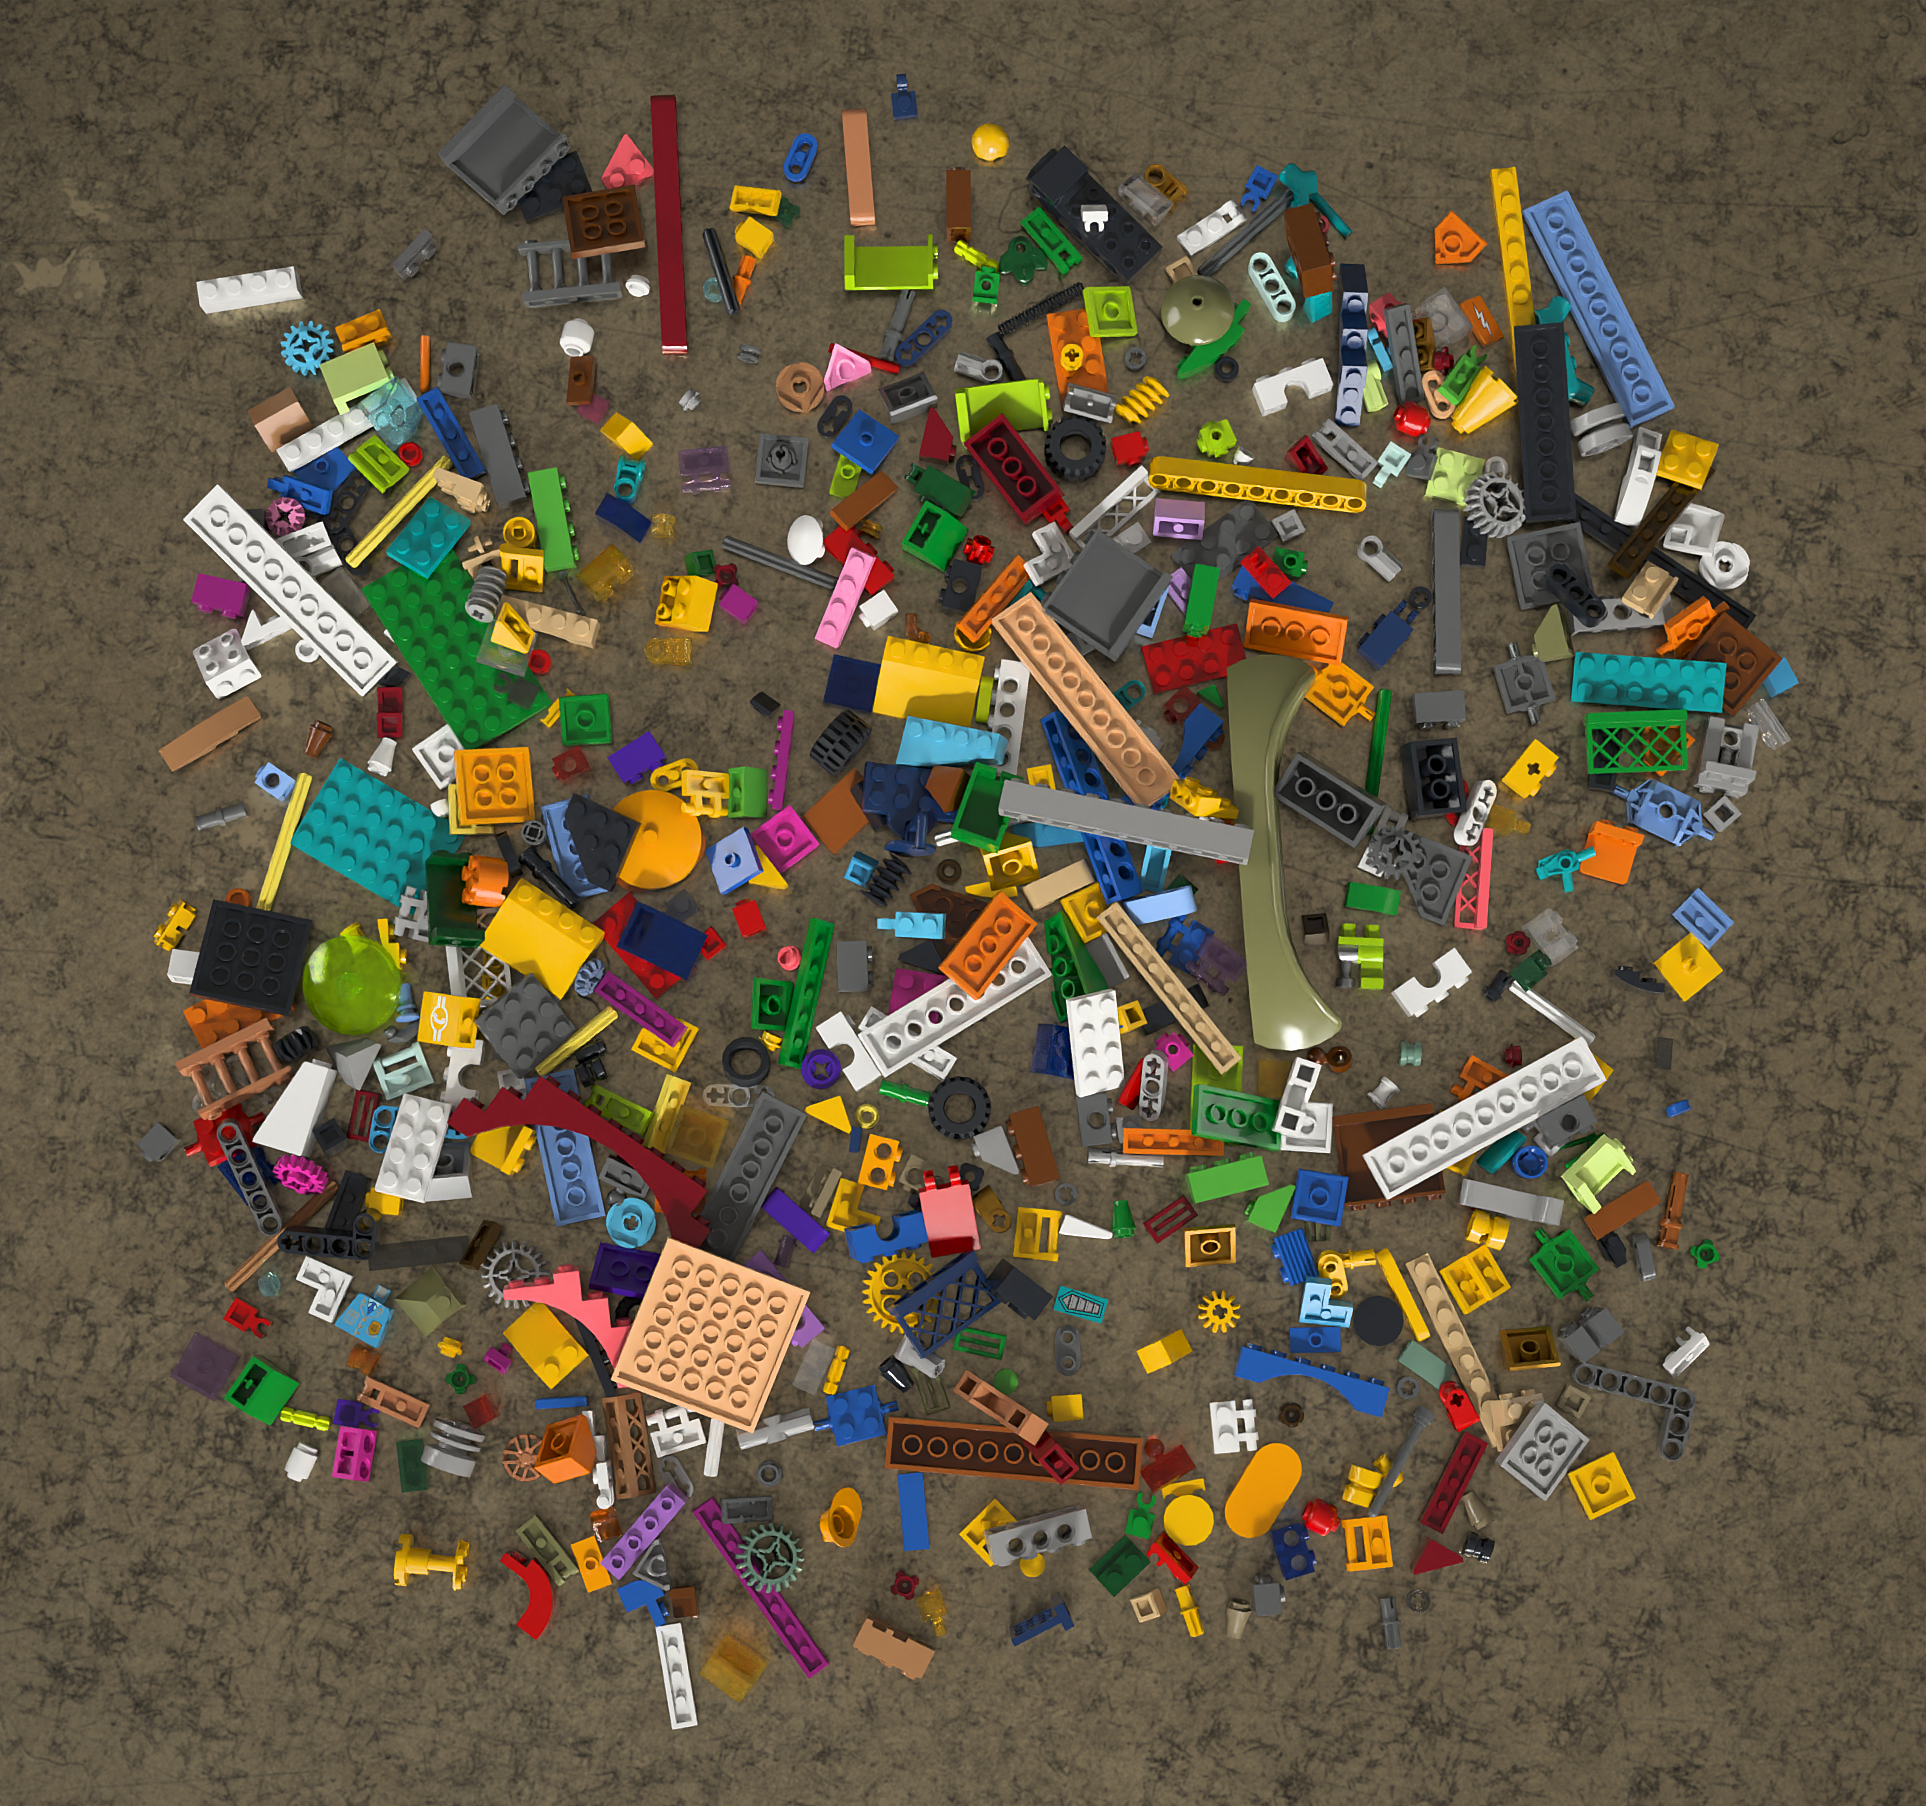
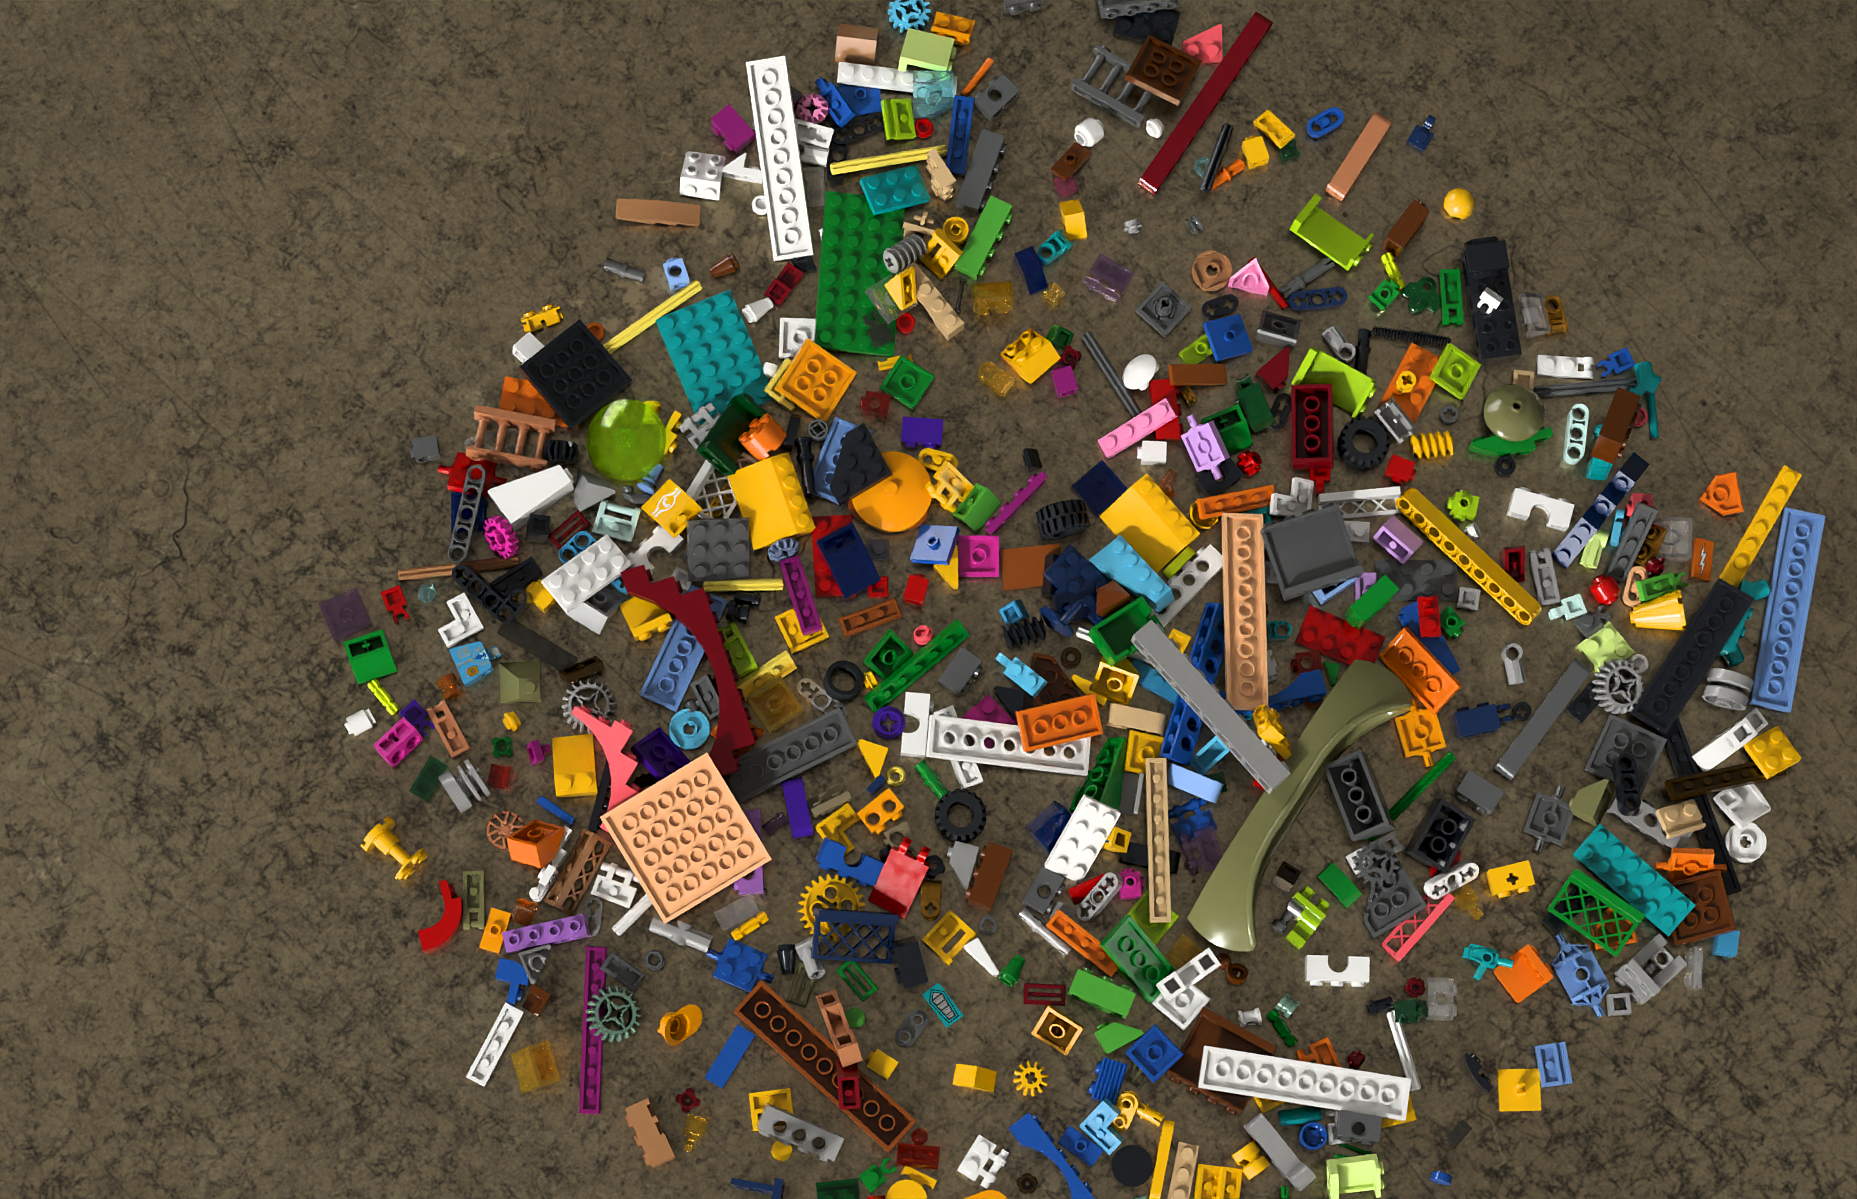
camera: 35 degrees right, 5 degrees down
none -> dark orange tile [838,597,903,638]
none -> lavender plate [1181,414,1230,480]
none -> green axle [1266,1009,1297,1047]

